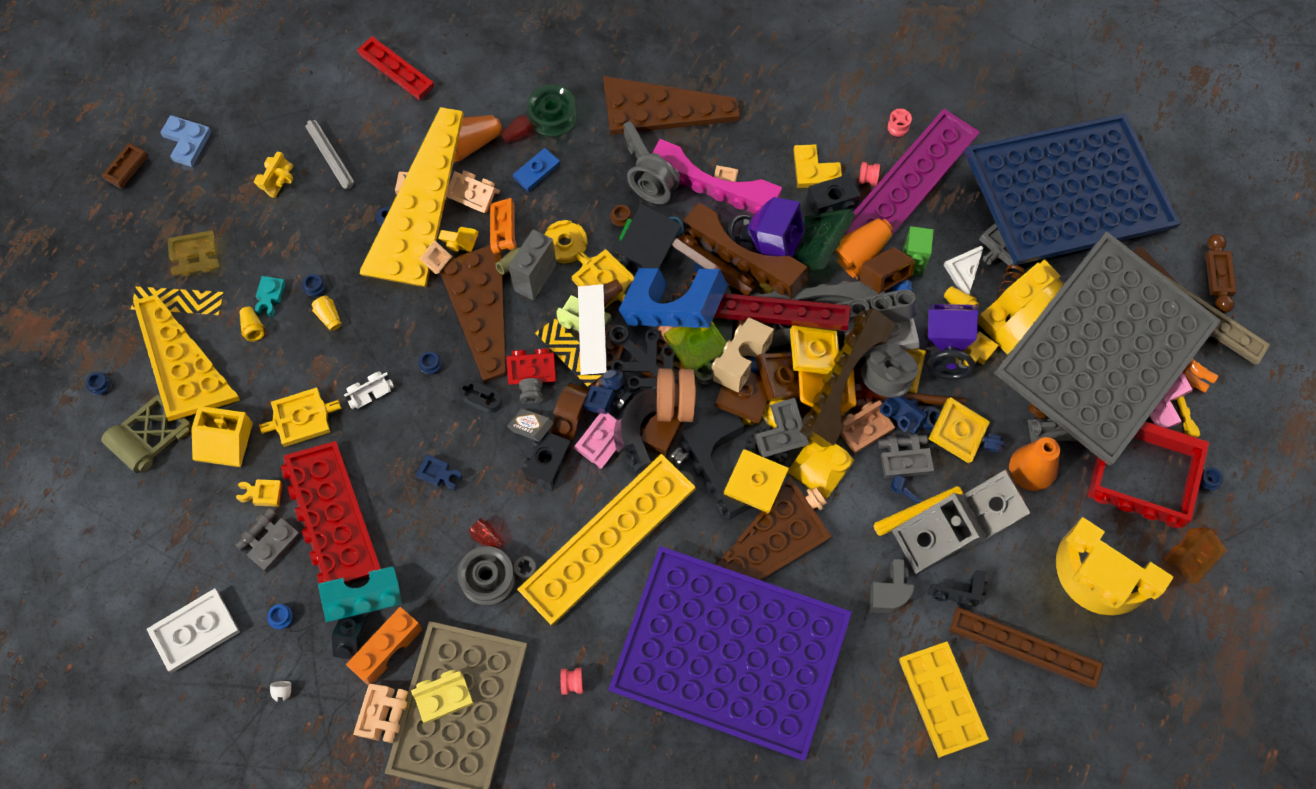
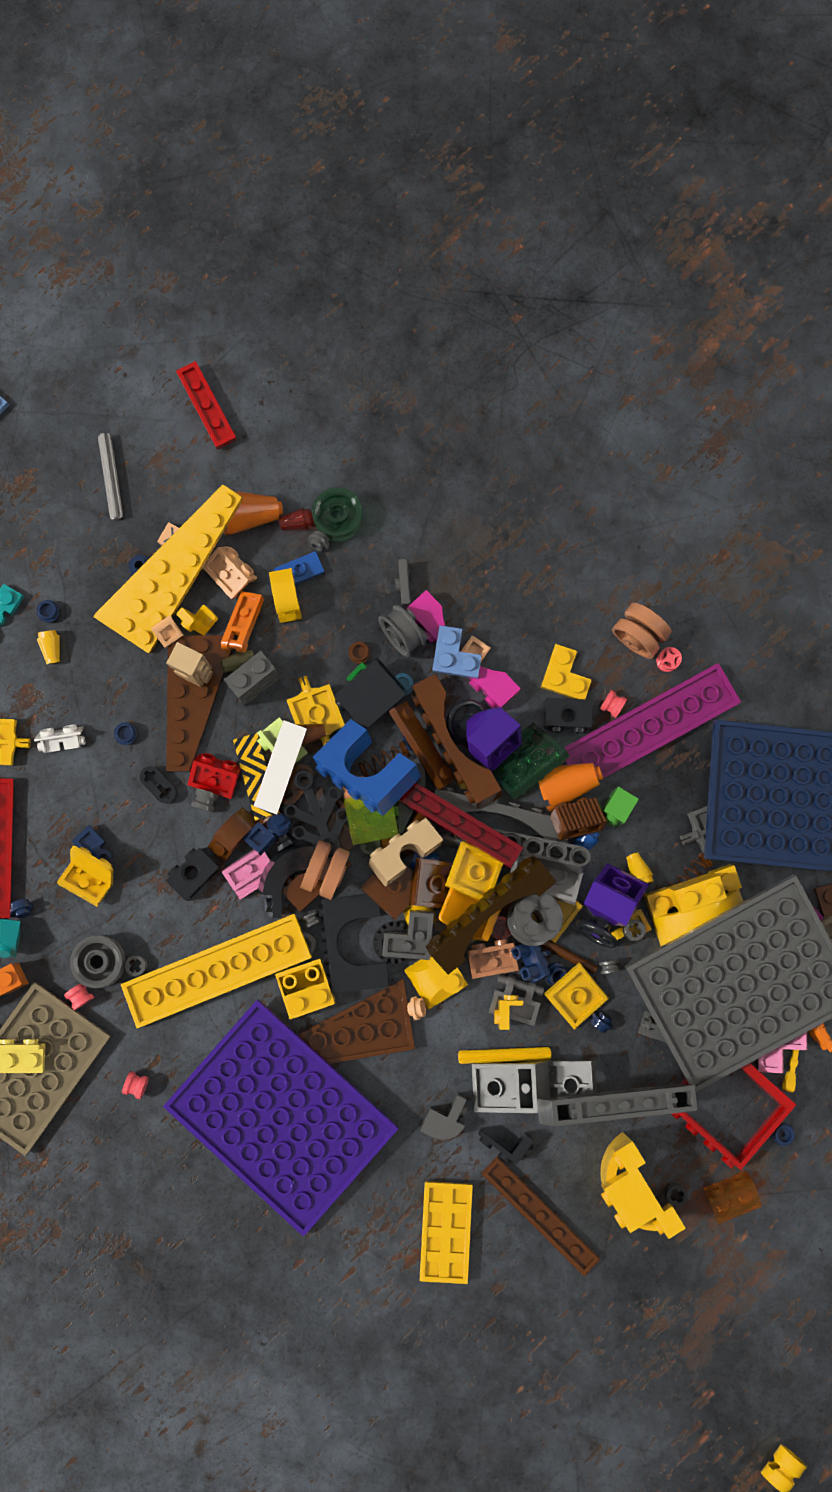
camera: 20 degrees right, 15 degrees up
yellow hips [254,152,293,198] -> none
clear red cone [468,518,504,549] -> none
dark grey tile [507,408,553,442] -> none
yellow tile [544,220,588,264] -> none
reddish brown wing [603,76,740,135] -> none
yellow plate [724,449,789,513] -> none
dark blue hand [891,476,922,504] -> none
white tile [944,246,983,294] -> none
orange cone [1009,437,1060,491] -> none
none -> dark blue plate [10,899,34,918]
none -> yellow bracket [57,846,114,907]
none -> coral wheel [64,983,94,1011]
none -> tan arch [166,642,213,687]
none -> yellow brick [269,568,302,623]
none -> yellow slope [275,959,336,1019]
none -> dark grey plate [308,531,330,551]
none -> medium blue plate [432,625,482,679]
none -> yellow bracket [494,995,524,1030]
none -> dark grey fence [537,1084,698,1127]
none -> dark grey bush [599,959,621,974]
none -> nougat wheel [612,603,672,659]
none -> dark grey bush [622,920,646,941]

